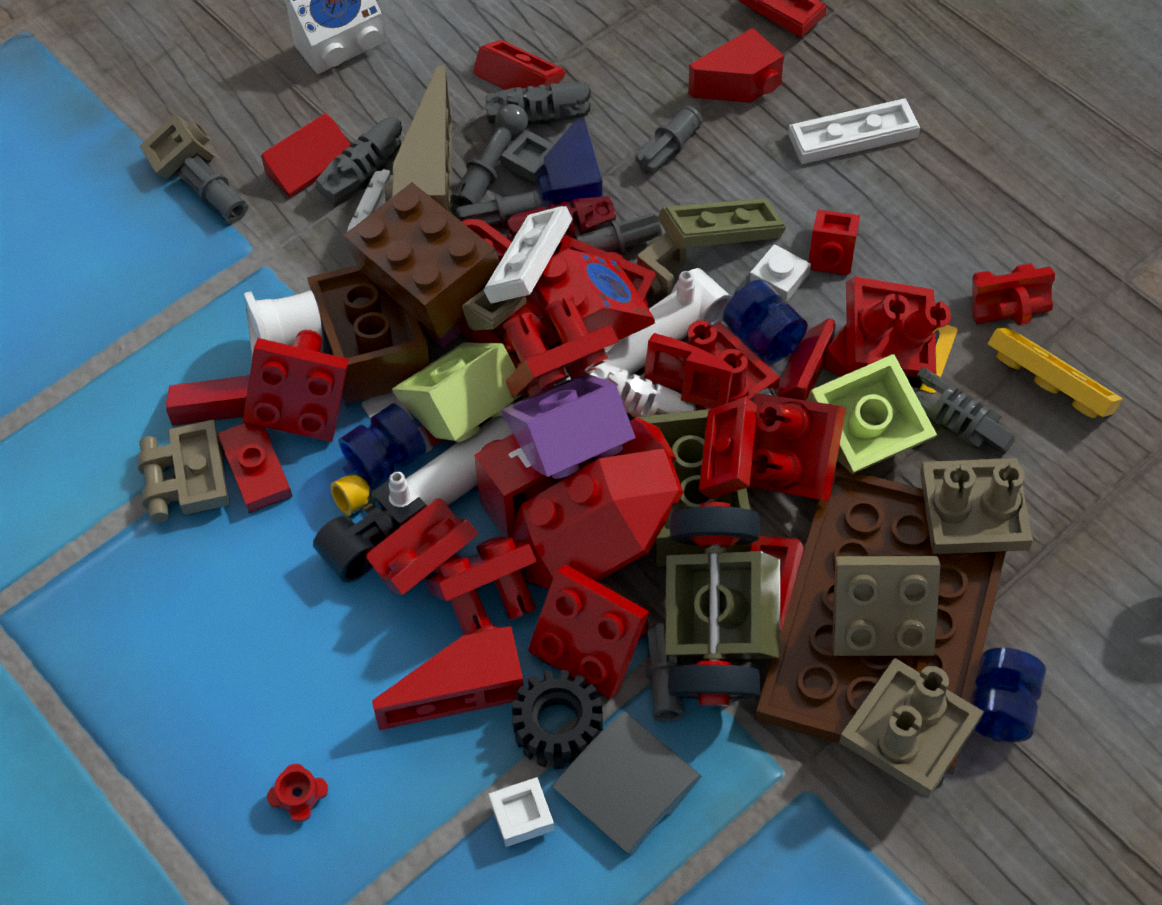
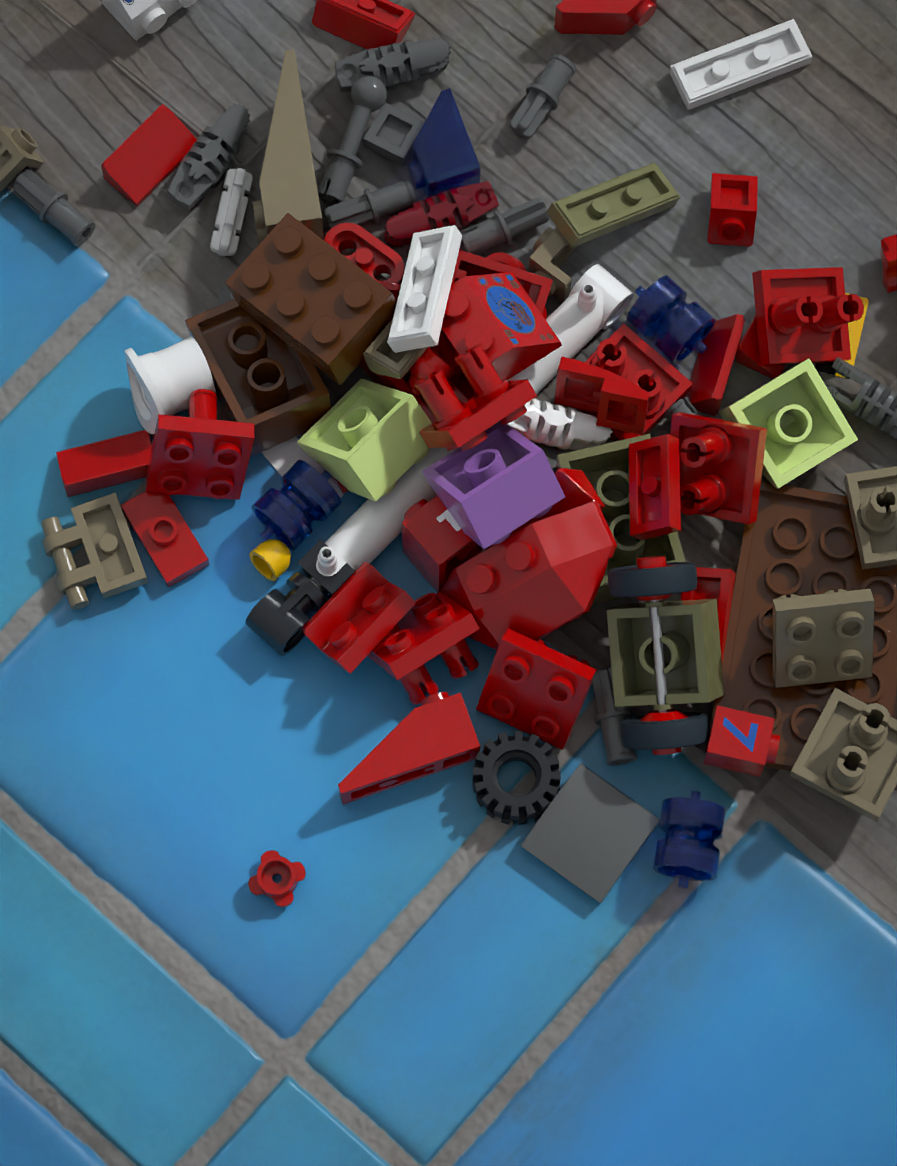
camera: 10 degrees left, 15 degrees up
white plate [488,777,555,847] -> none
white plate [750,244,811,302] -> none
none -> clear blue wheel [653,791,726,889]
none -> red brick [703,705,780,777]

